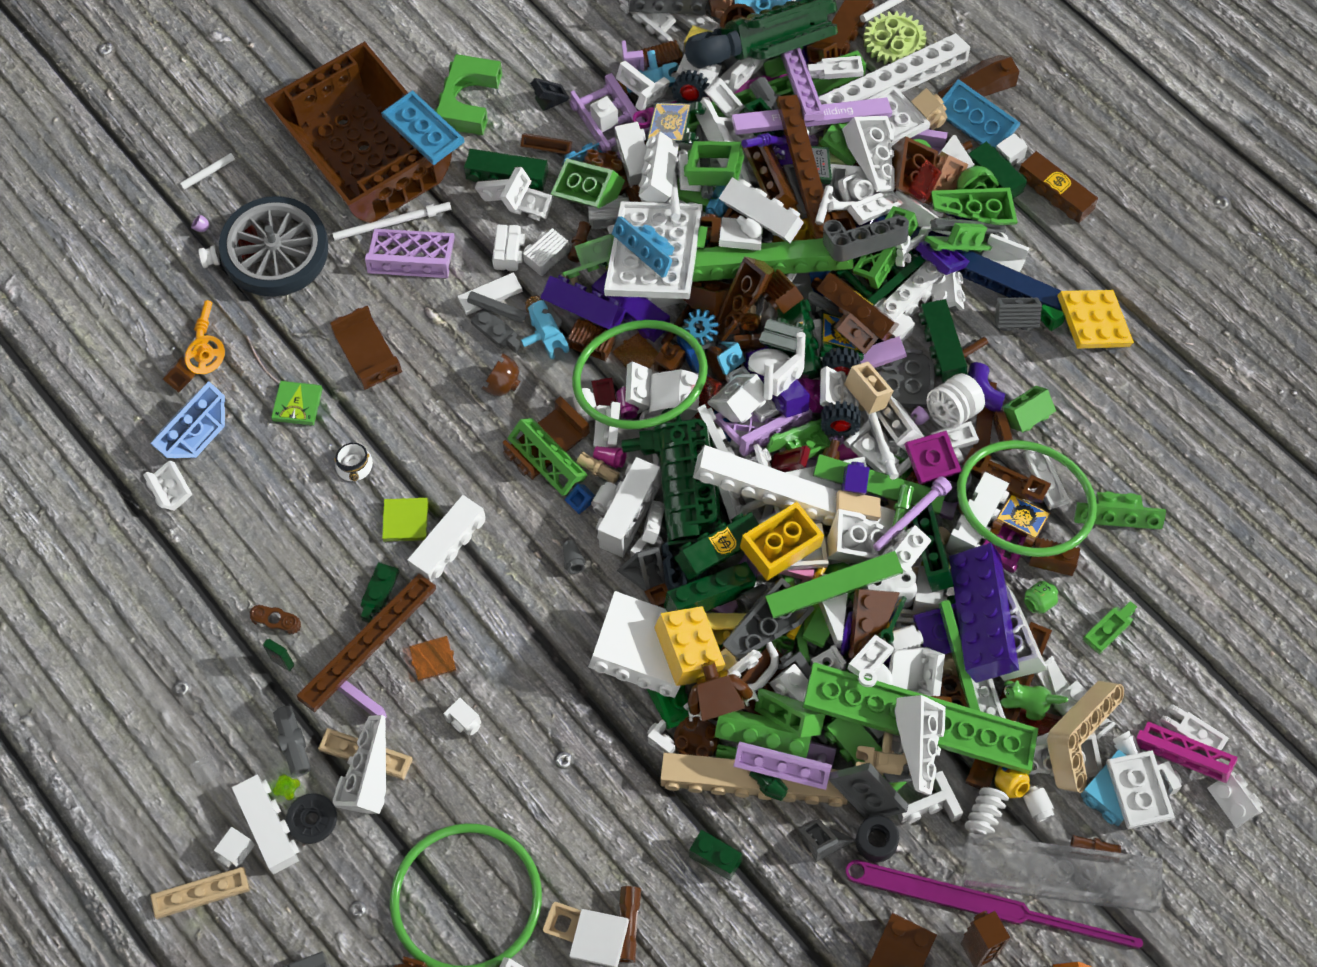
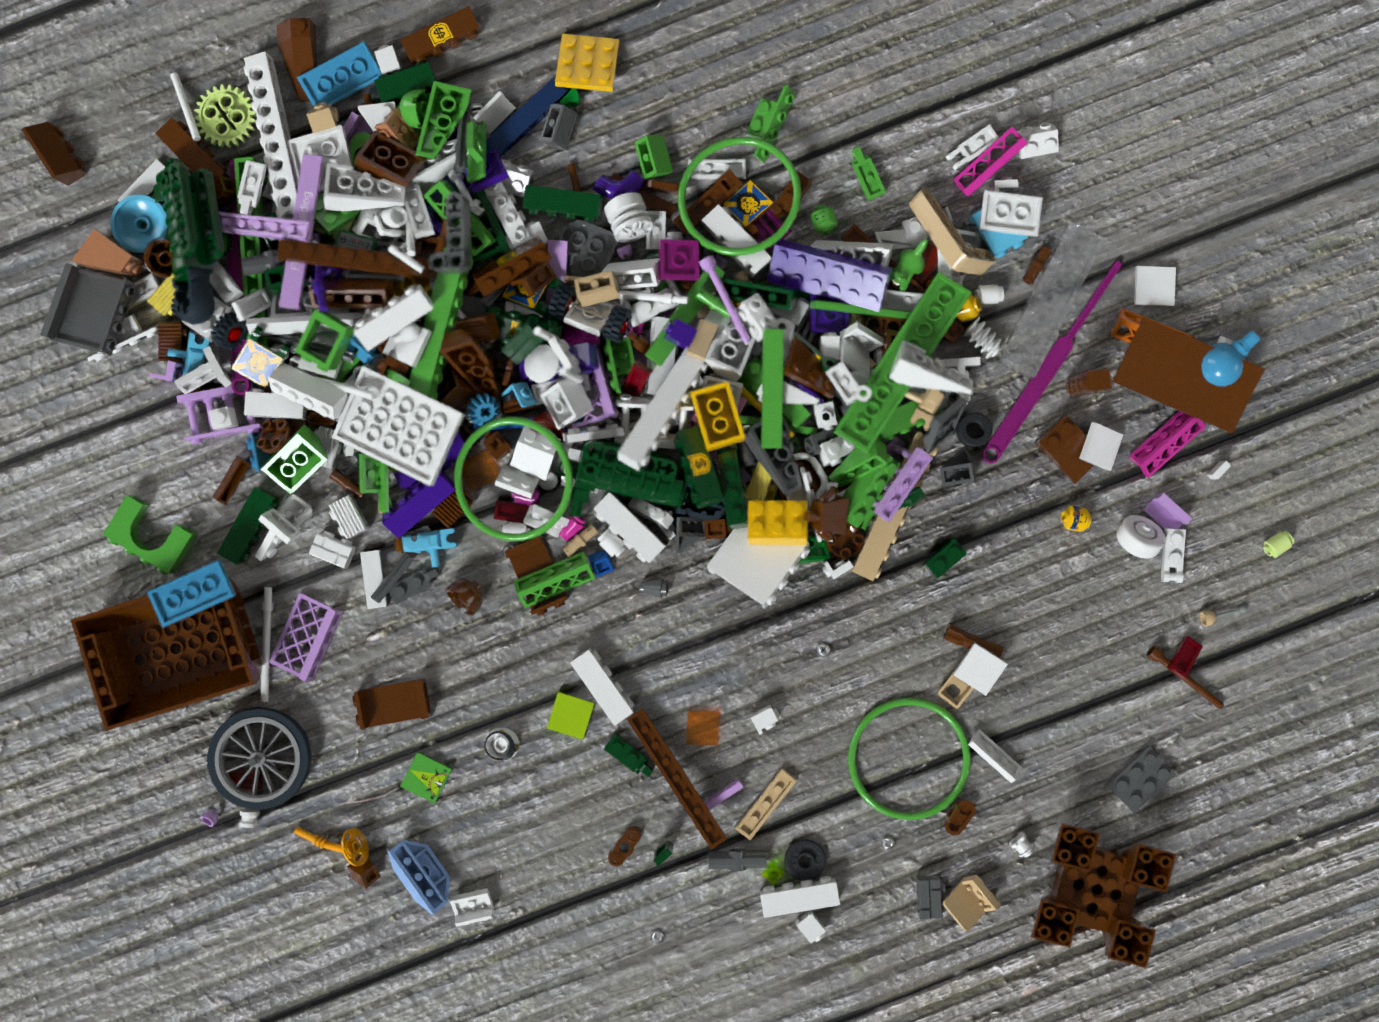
camera: 75 degrees left, 25 degrees up
tan tile [150,867,250,919] -> none
white bar [180,153,235,190] -> none
white wedge [332,715,386,814] -> none
black slope [530,78,570,111] -> none
dark azure bracket [612,216,675,277] -> none
clear red tile [908,160,942,203] -> none
white cone [1113,731,1141,755] -> none

